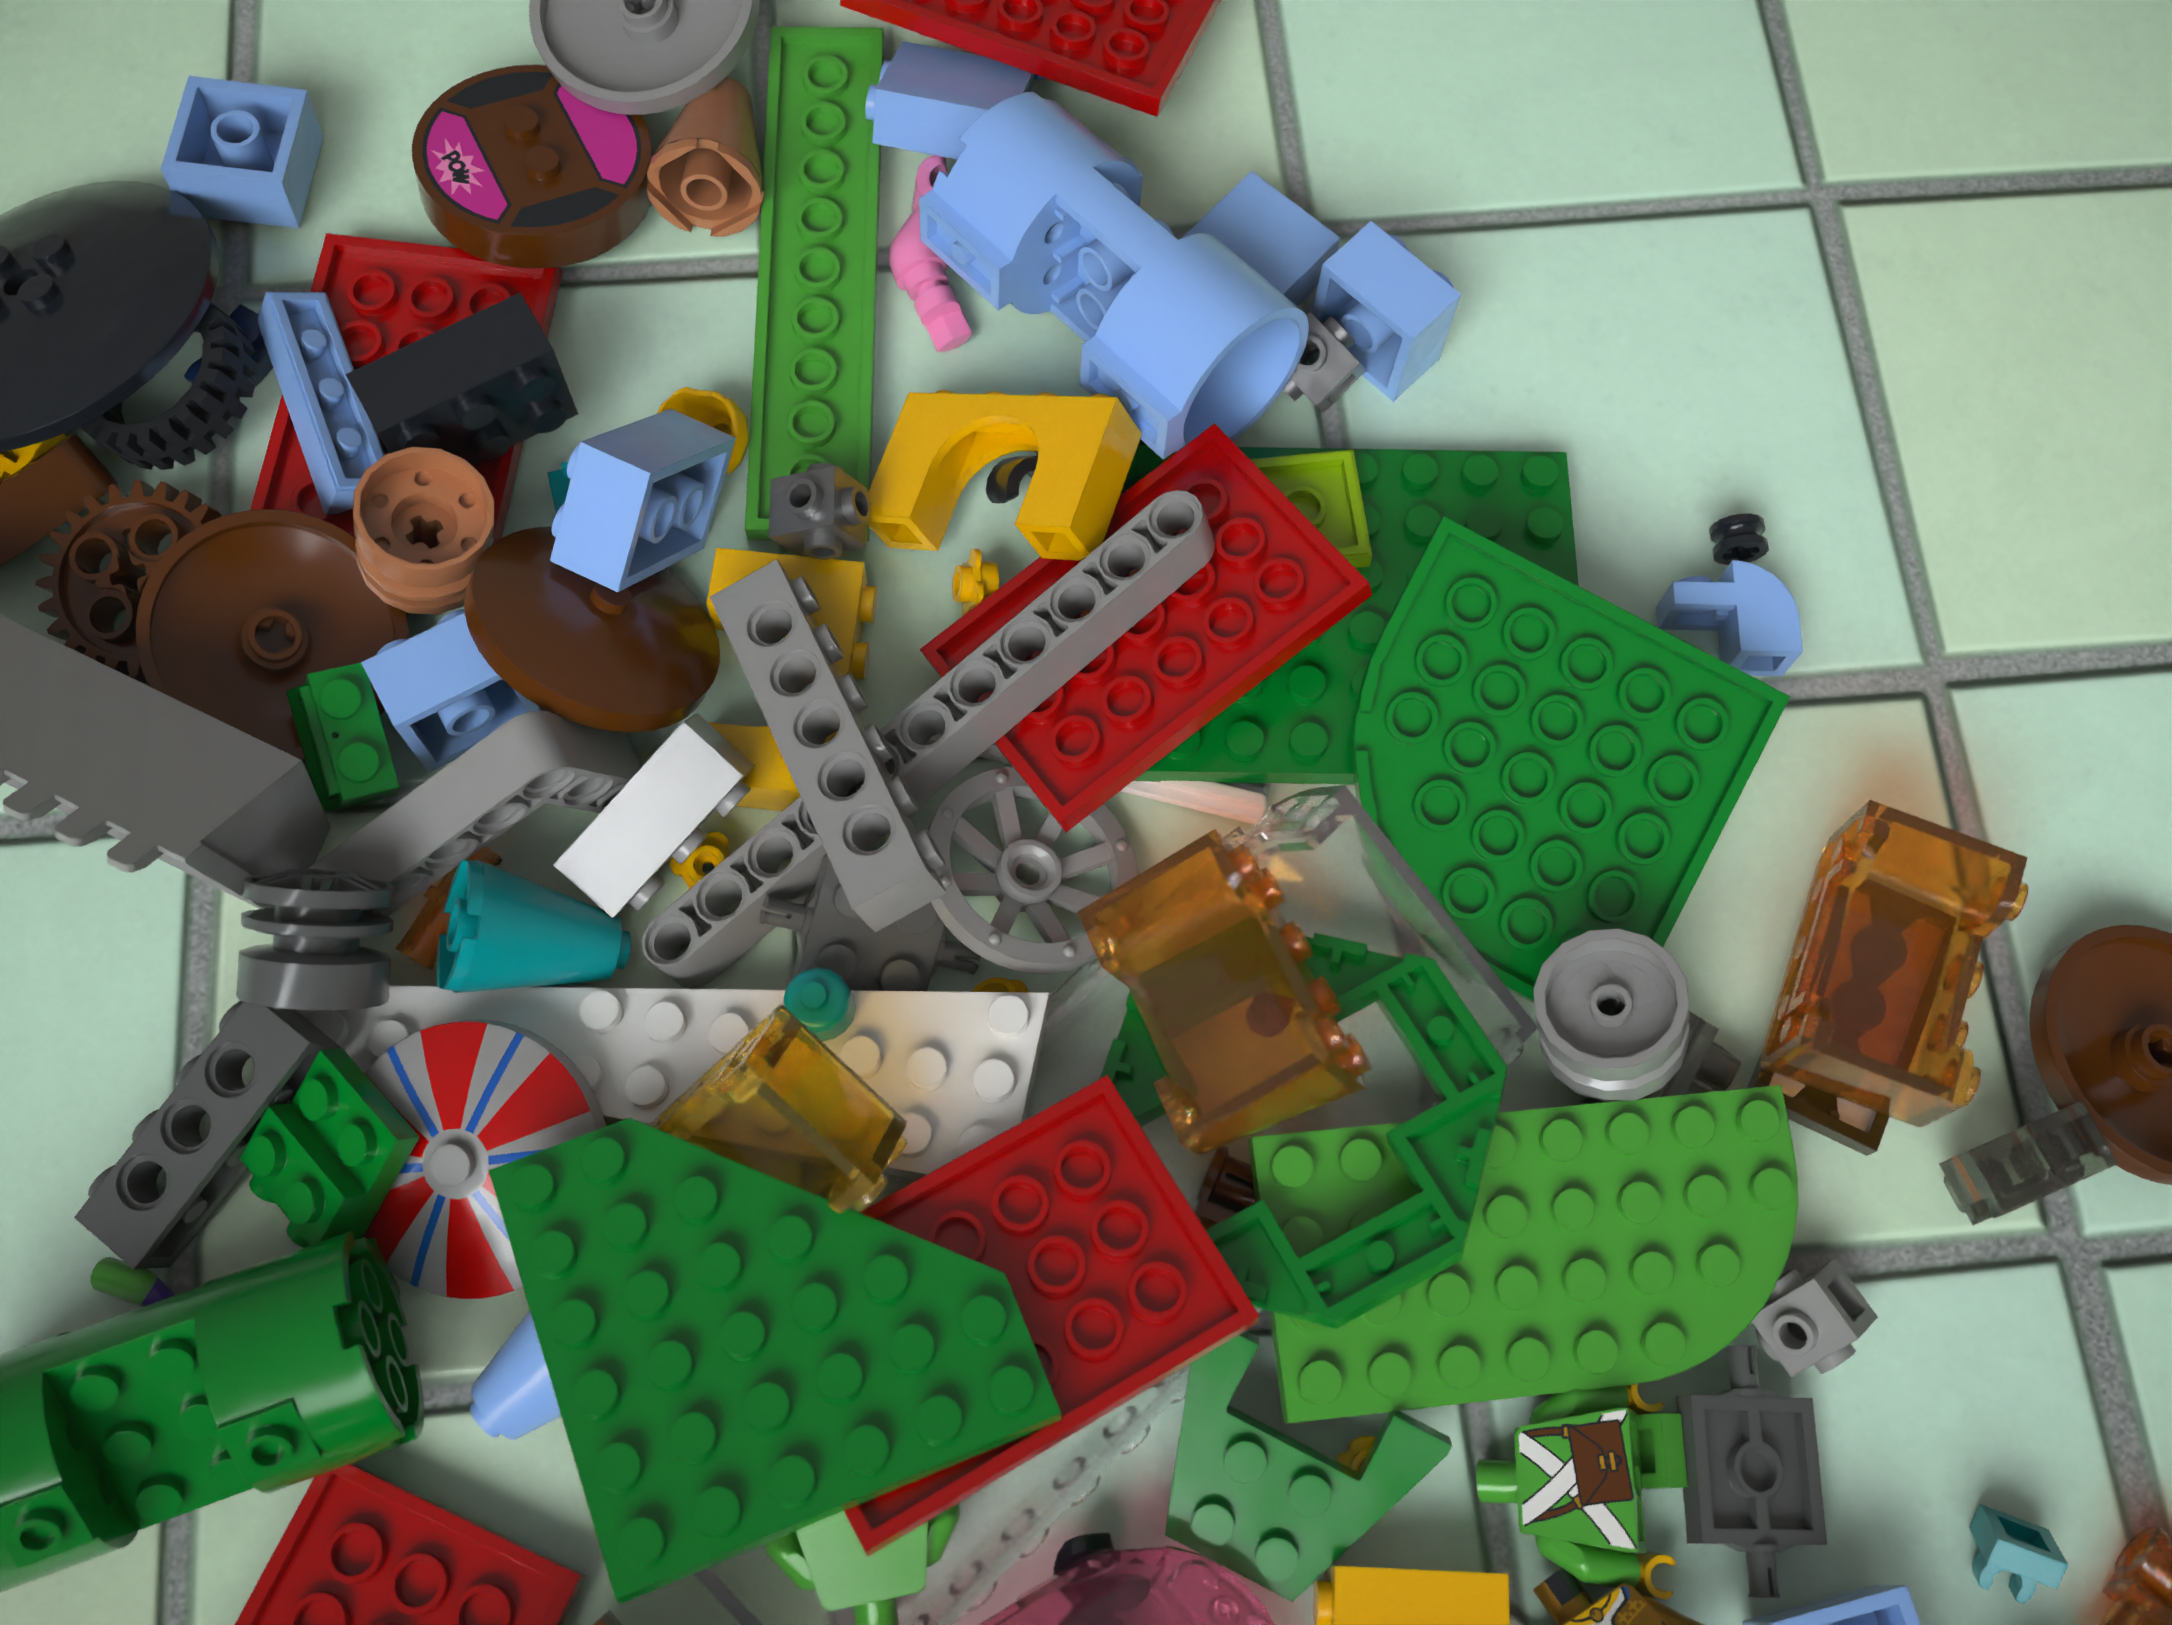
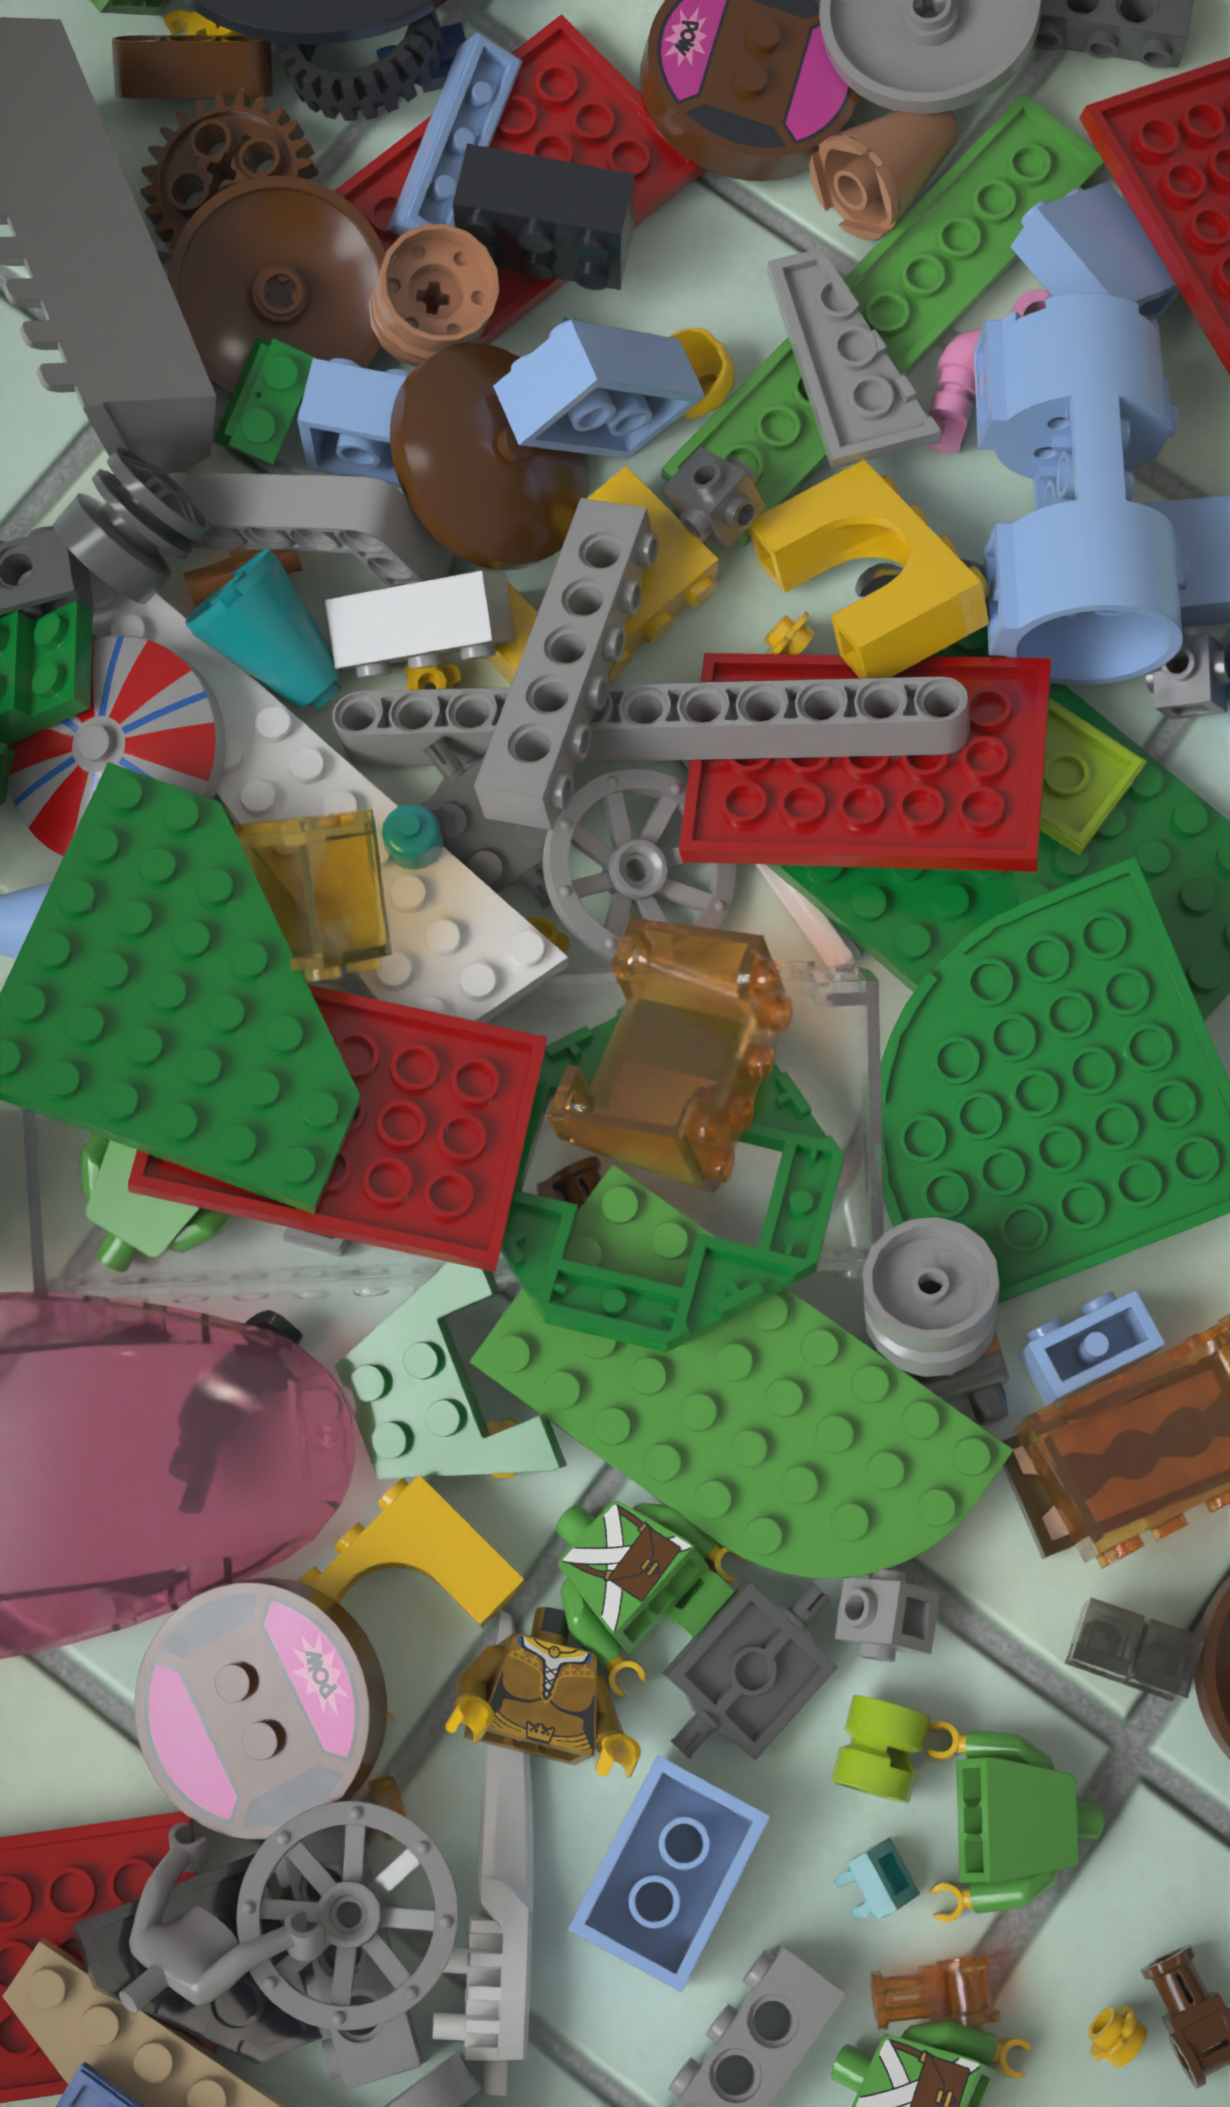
camera: 45 degrees right, 5 degrees up
none -> light grey wing [767,248,942,469]
none -> lime wheel [830,1695,931,1804]
none -> bright green torso [925,1721,1104,1922]
none -> light blue brick [1019,1290,1166,1409]

